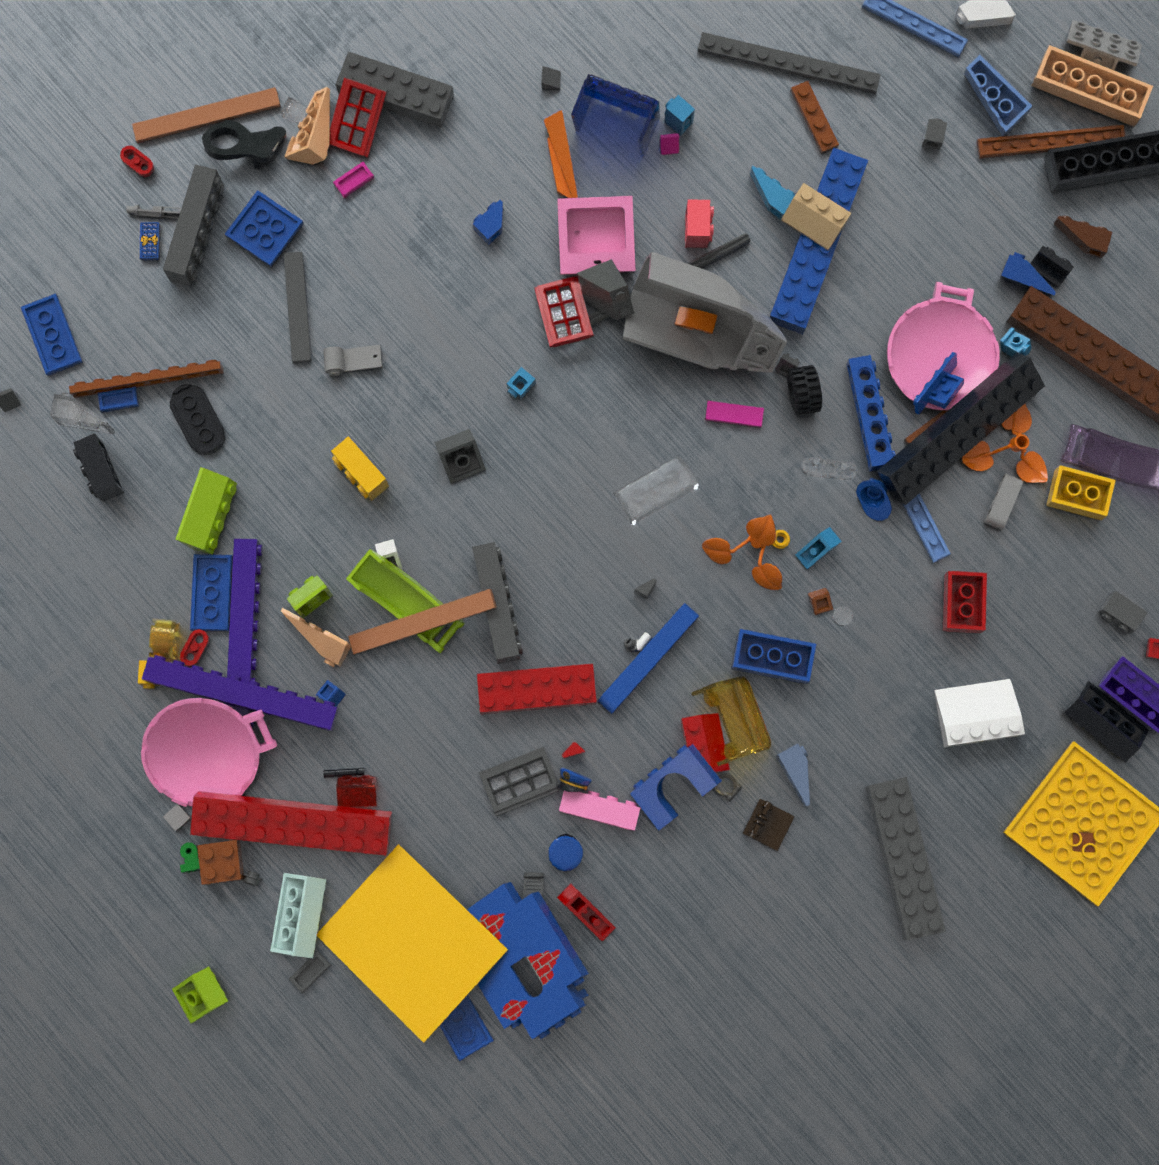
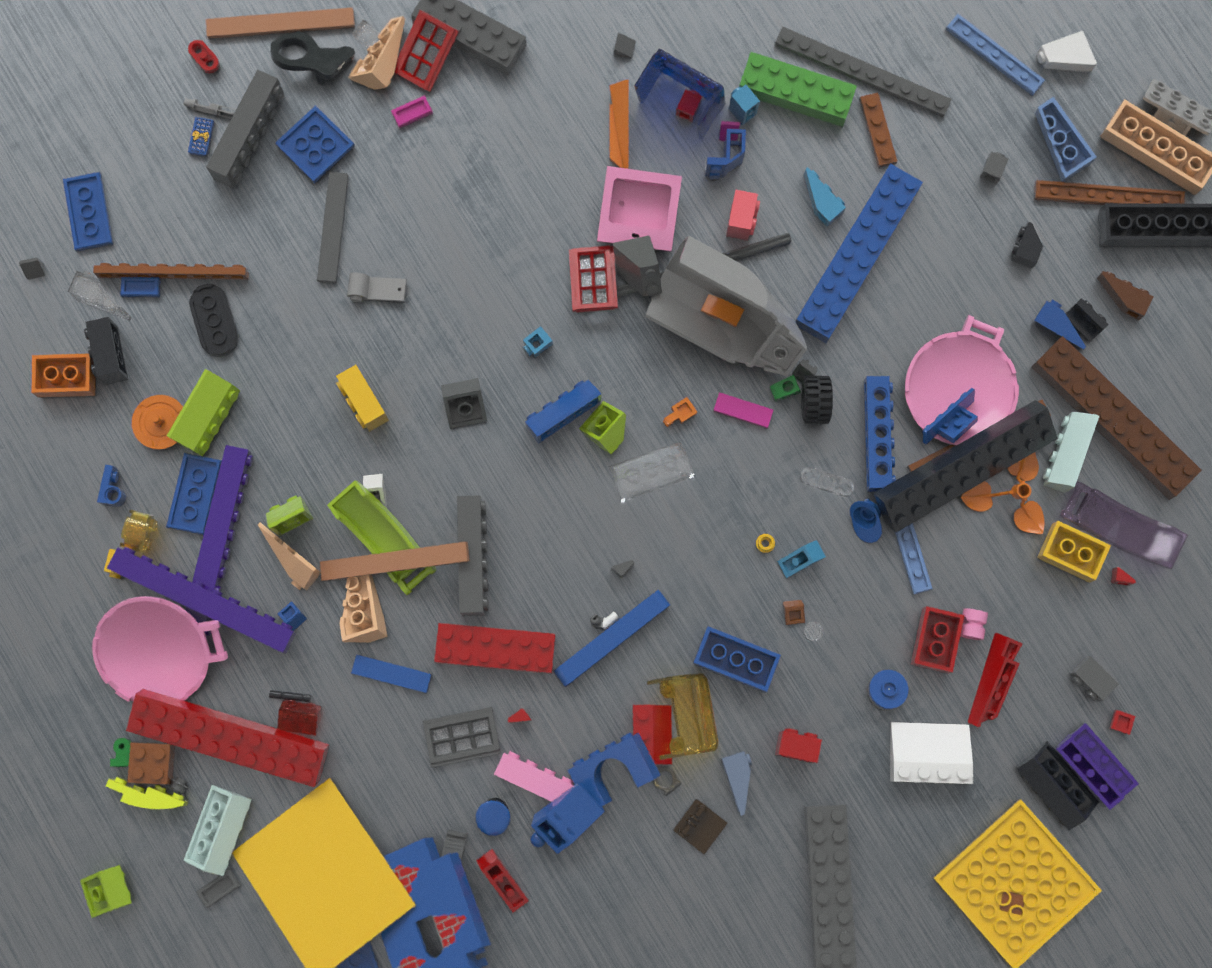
camera: 10 degrees right, 0 degrees up
light grey tile [163,804,191,832] -> none
red plate [180,630,210,667] -> none
blue slope [473,199,503,245] -> none
piece [556,768,592,792] -> none
orange plant [702,515,782,590] -> none
tan slope [781,183,851,250] -> none
light grey beam [984,473,1023,530] -> none
dark azure brick [1000,327,1031,357] -> none
none -> orange brick [31,353,96,397]
none -> blue plate [97,464,126,507]
none -> neon yellow slope [106,777,188,809]
none -> orange piece [132,395,183,450]
none -> light nougat wedge [340,575,387,643]
none -> blue tile [351,654,432,693]
none -> blue slope [525,380,601,444]
none -> blue slope [530,782,605,854]
none -> lime slope [579,401,626,454]
none -> orange plate [663,397,698,427]
none -> red brick [676,89,702,122]
none -> blue piece [705,129,746,179]
none -> bright green brick [739,52,857,127]
none -> green leg [769,375,801,401]
none -> red brick [775,728,822,763]
none -> blue piece [867,670,909,711]
none -> bright pink wheel [960,608,988,641]
none -> red wedge [968,633,1023,727]
none -> black slope [1011,222,1043,269]
none -> light aqua slope [1043,412,1099,493]
none -> red slope [1111,567,1136,586]

